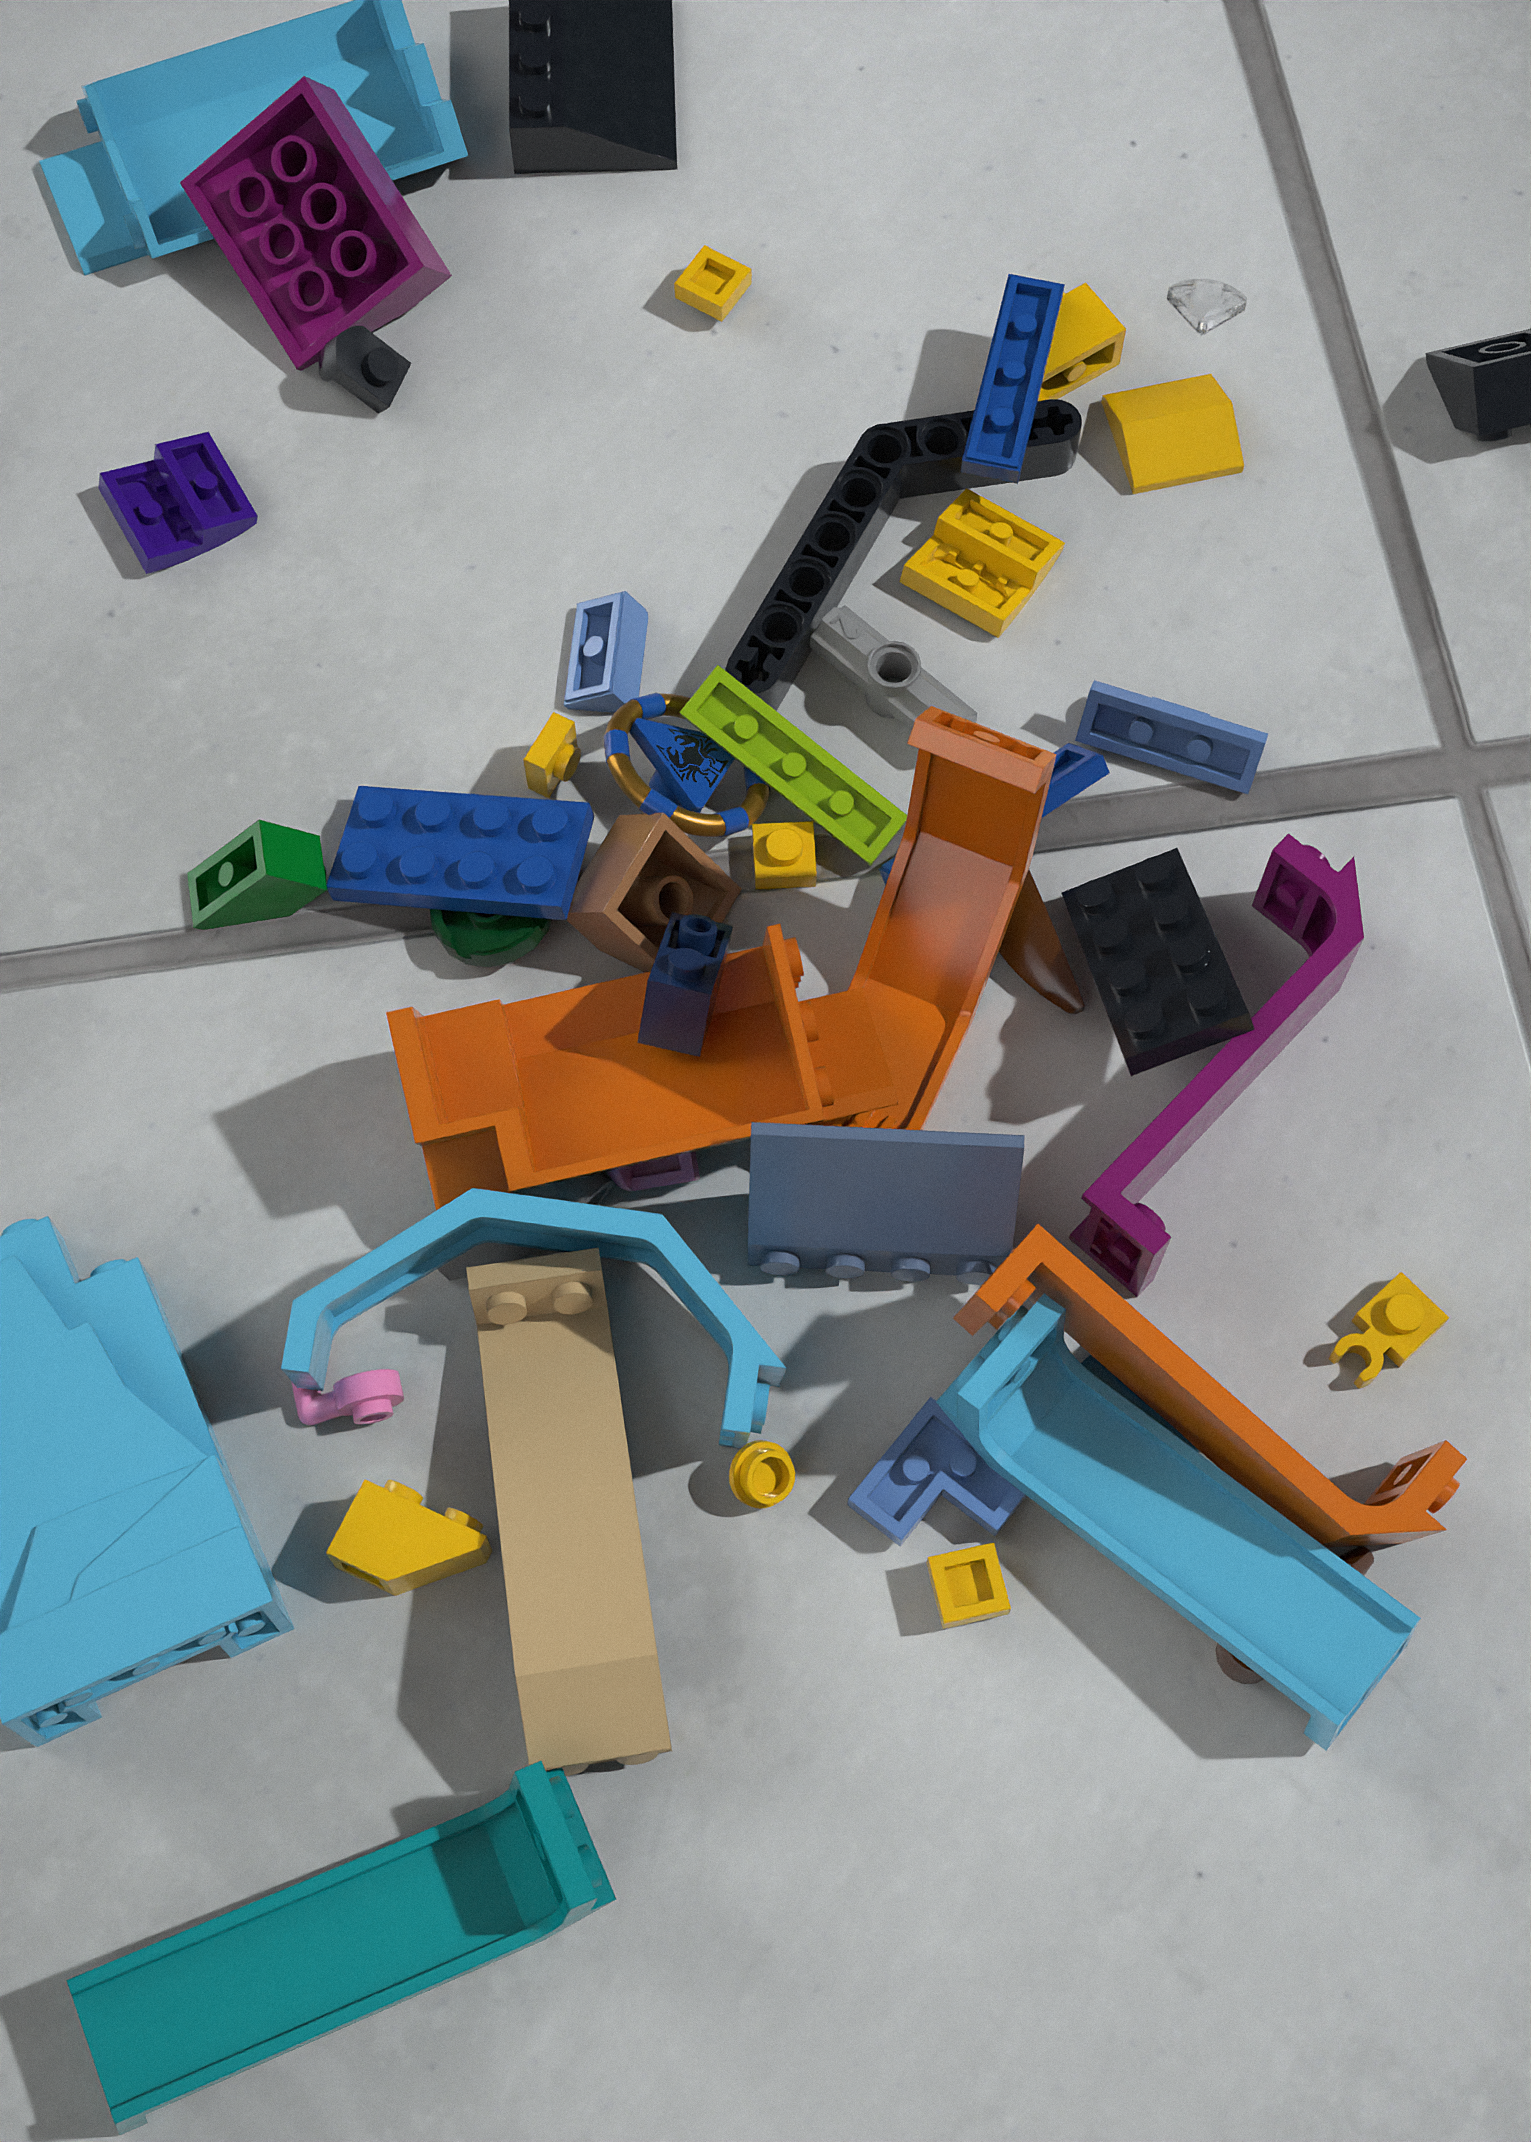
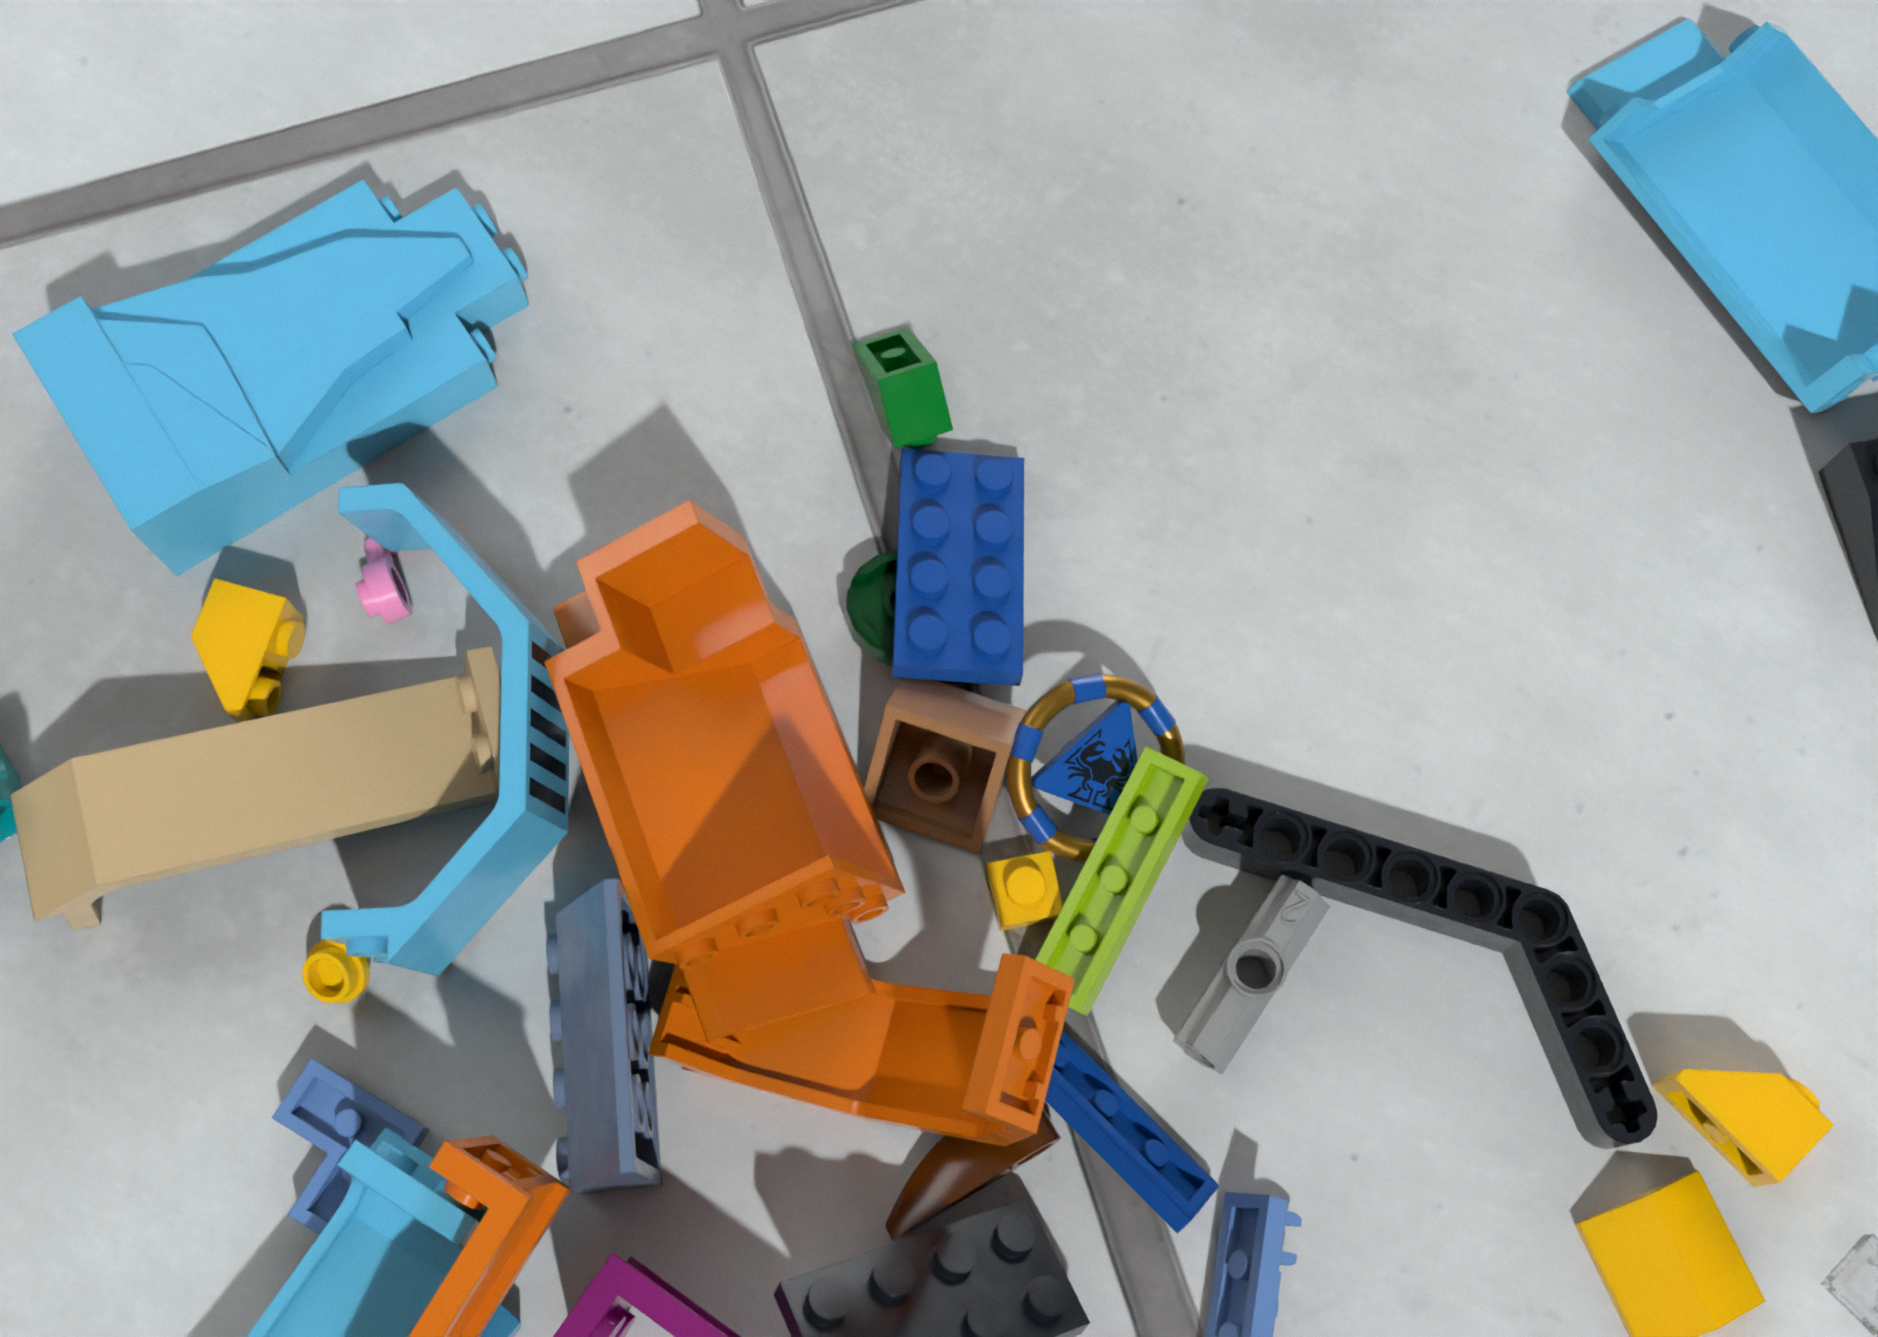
camera: 80 degrees right, 5 degrees up
dark purple slope [98,432,258,574] -> none
magenta slope [180,76,452,371] -> none
black plate [318,326,412,414] -> none
yellow plate [523,712,581,798] -> none
medium blue slope [564,591,648,713] -> none
dark blue slope [637,912,733,1057] -> none
yellow plate [674,245,752,322] -> none
yellow slope [899,488,1065,638] -> none
yellow plate [926,1542,1011,1629] -> none
blue tile [961,274,1065,484] -> none

